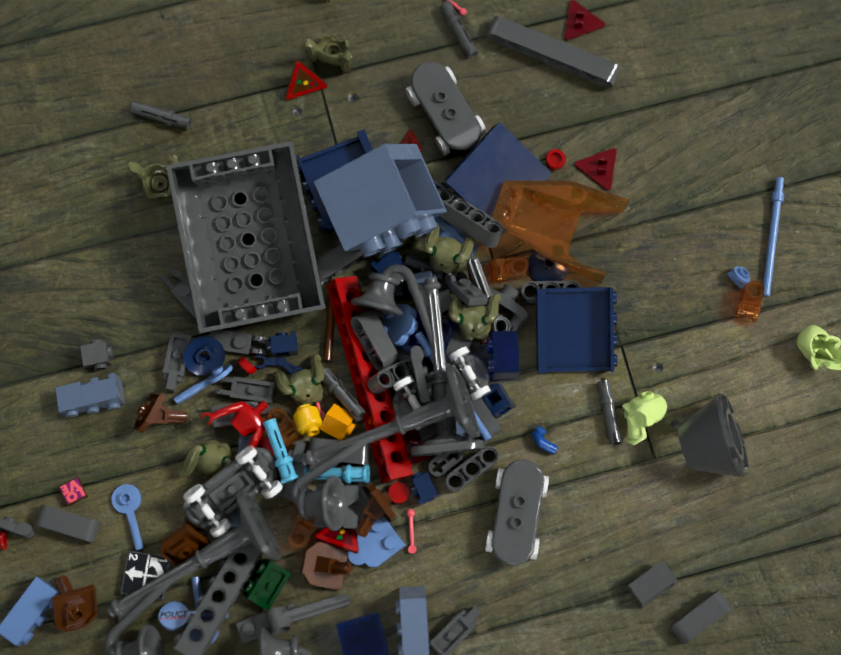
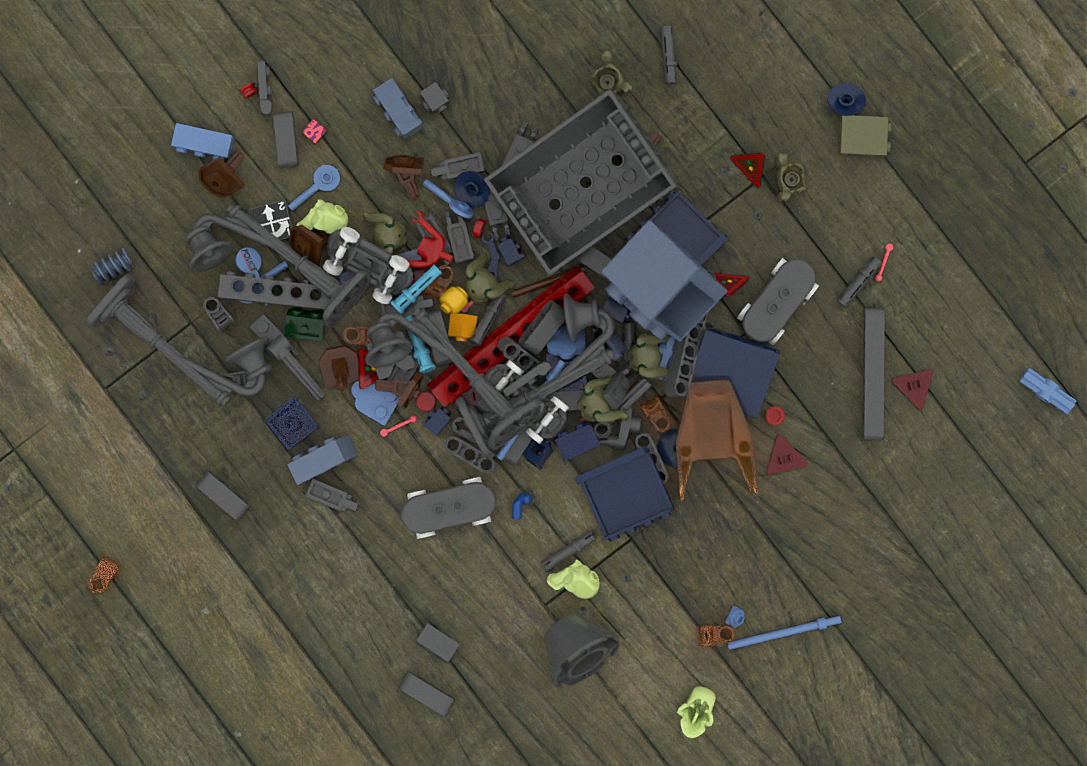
camera: 70 degrees right, 10 degrees up
none -> yellowish green head [296,199,348,234]

